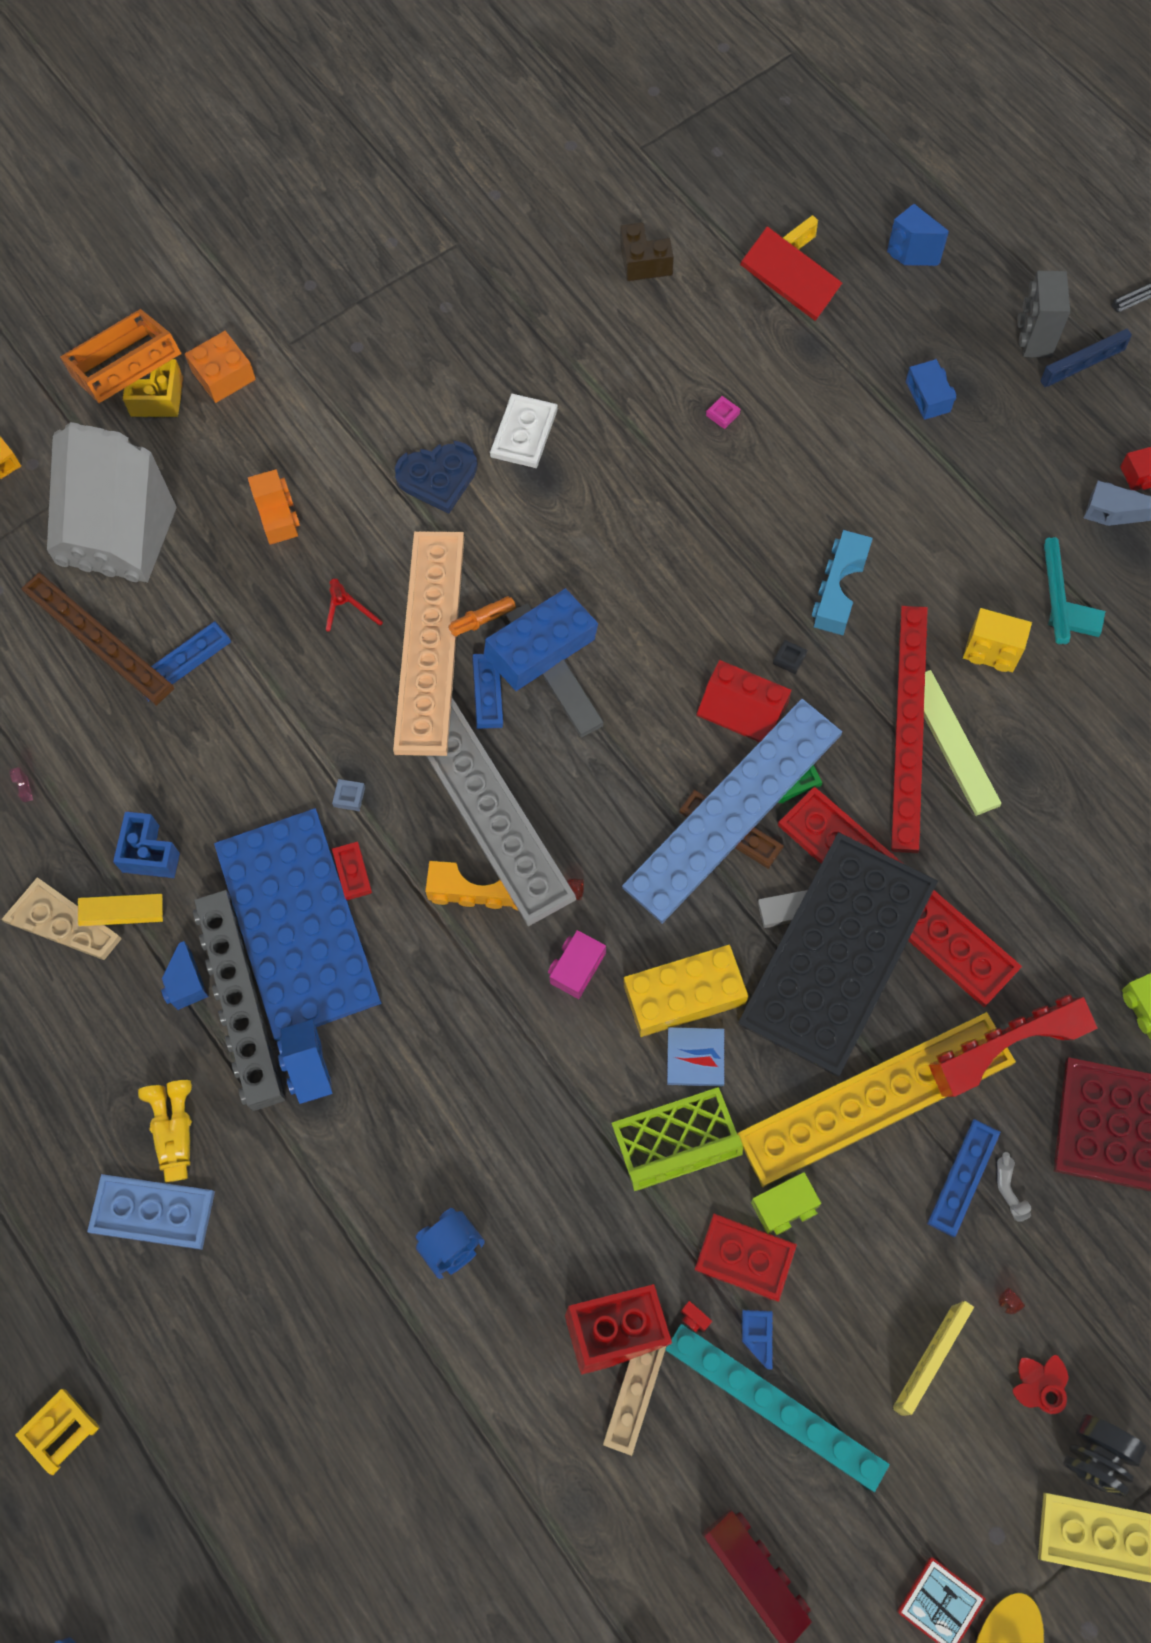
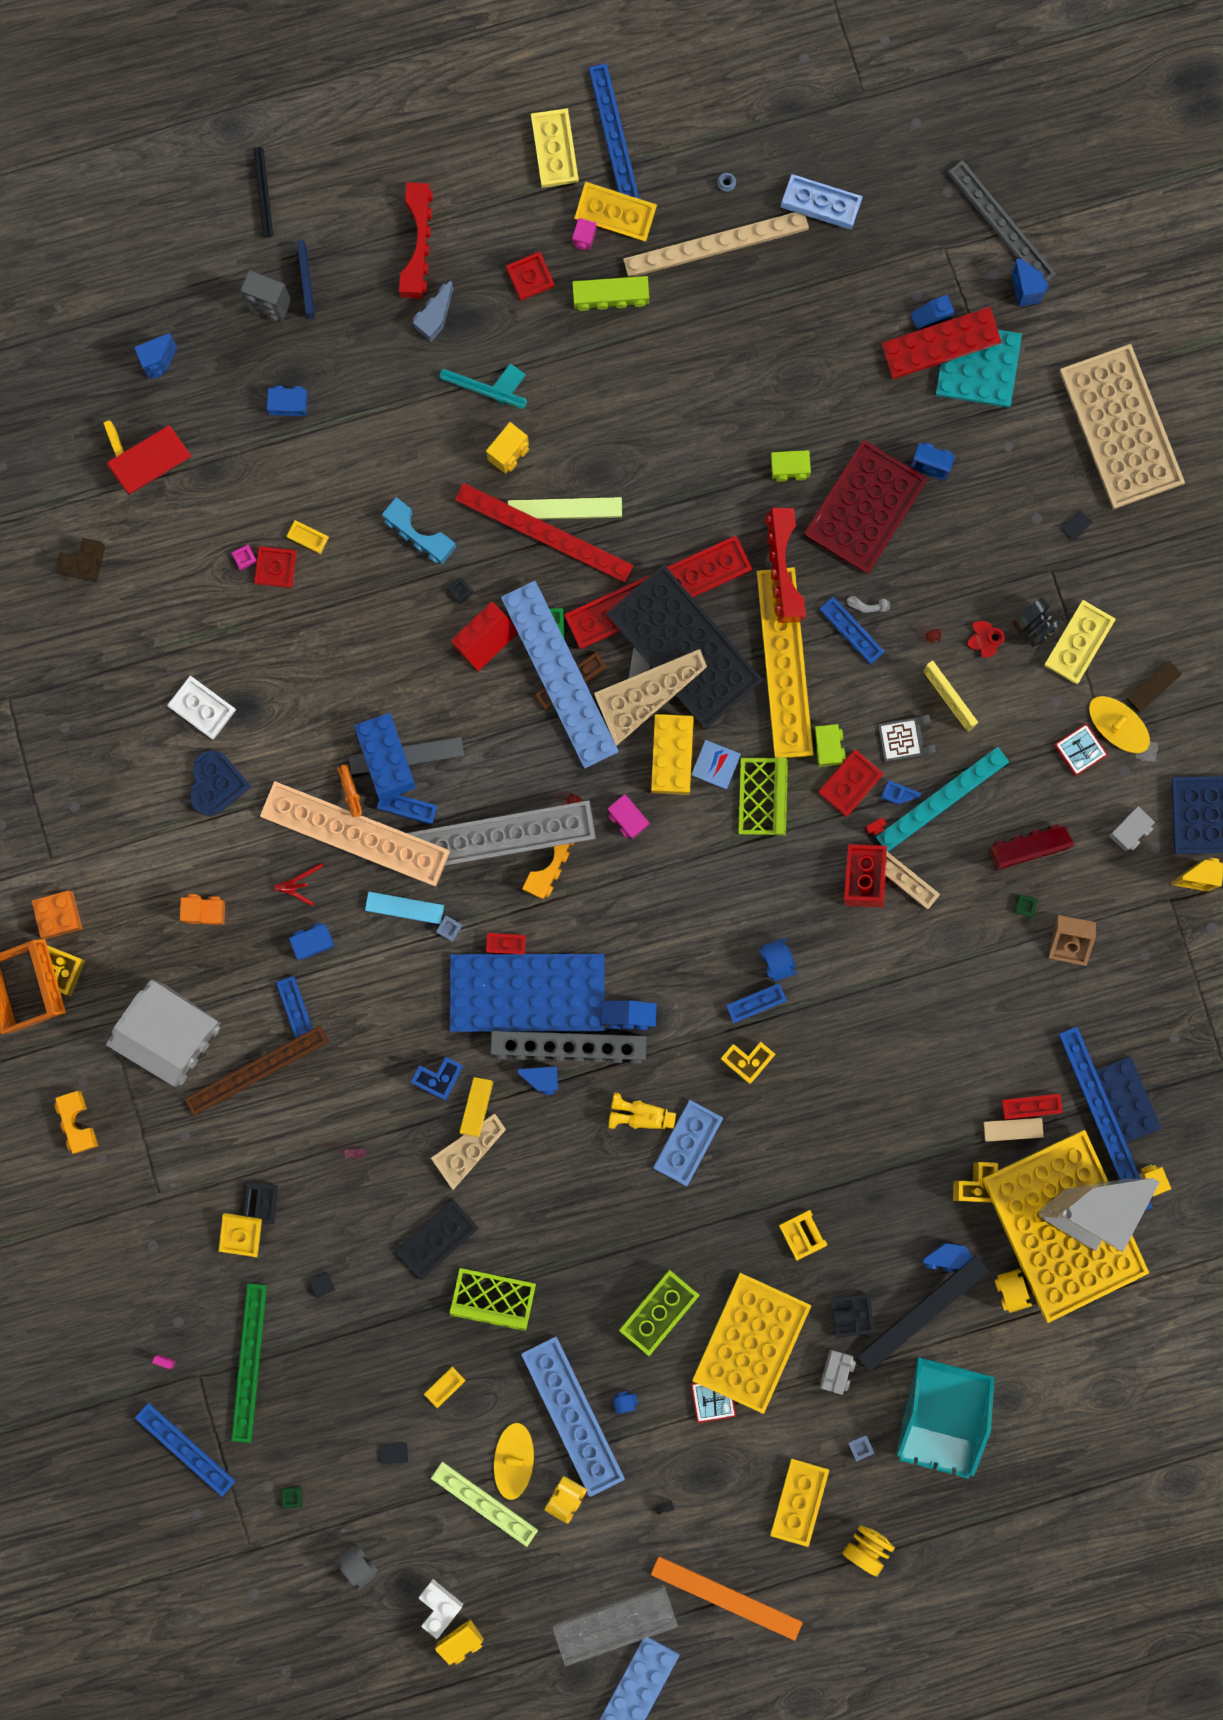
camera: 70 degrees left, 15 degrees up
none -> red tile [254,546,297,589]
none -> yellow tile [286,520,329,554]
none -> blue brick [289,923,335,961]
none -> medium azure tile [365,892,444,924]
none -> tan wing [594,649,707,746]
none -> yellow brick [720,1042,775,1085]
none -> blue plate [726,983,787,1023]
none -> flag [878,715,936,762]
none -> dark green tile [1014,894,1038,918]

